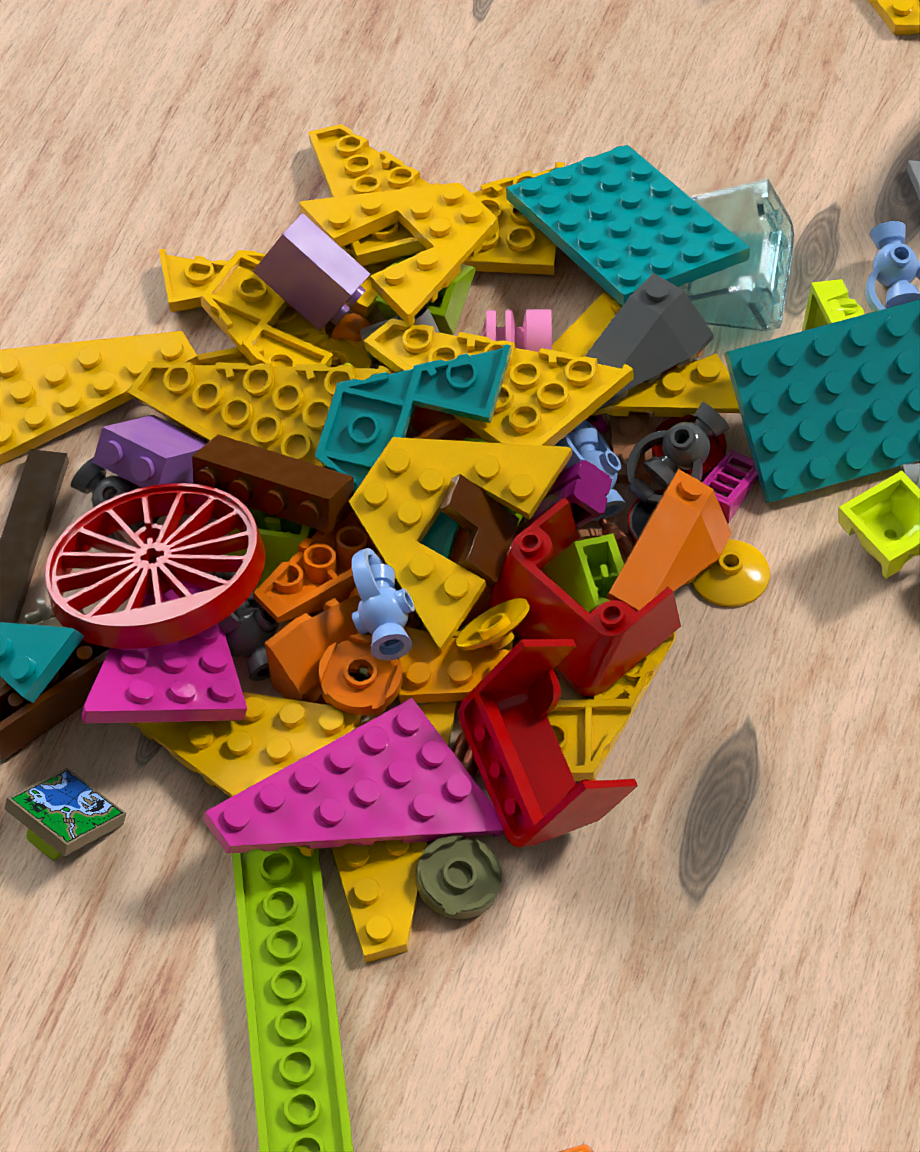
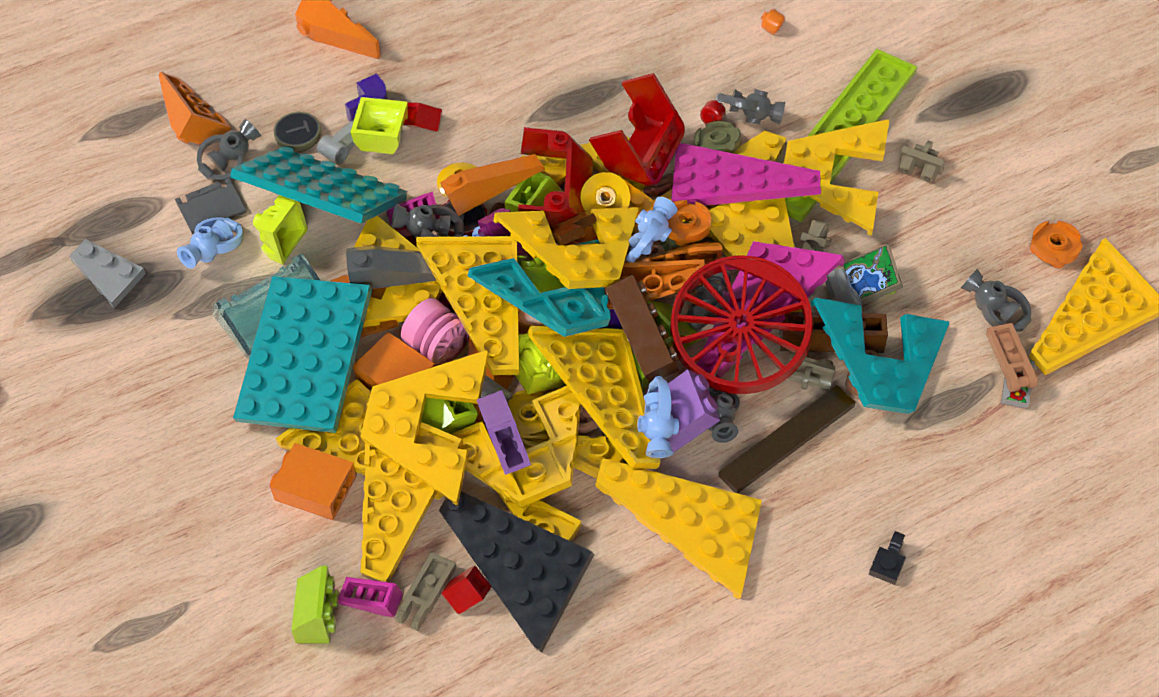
camera: 140 degrees left, 0 degrees up
none -> orange brick [270,443,357,520]
none -> lime slope [291,565,339,643]
none -> dark pink slope [338,577,403,617]
none -> orange brick [353,332,435,390]
none -> dark tan hinge [395,552,457,631]
none -> red panel [403,102,442,132]
none -> black wing [439,491,594,653]
none -> red panel [441,565,492,614]
none -> light blue piece [637,376,679,458]
none -> red piece [700,100,726,124]
none -> dark grey piece [716,89,785,125]
none -> yellow wing [784,119,889,236]
none -> dark tan hips [800,220,832,252]
none -> light grey piece [825,268,863,306]
none -> dark tan hips [899,140,945,183]

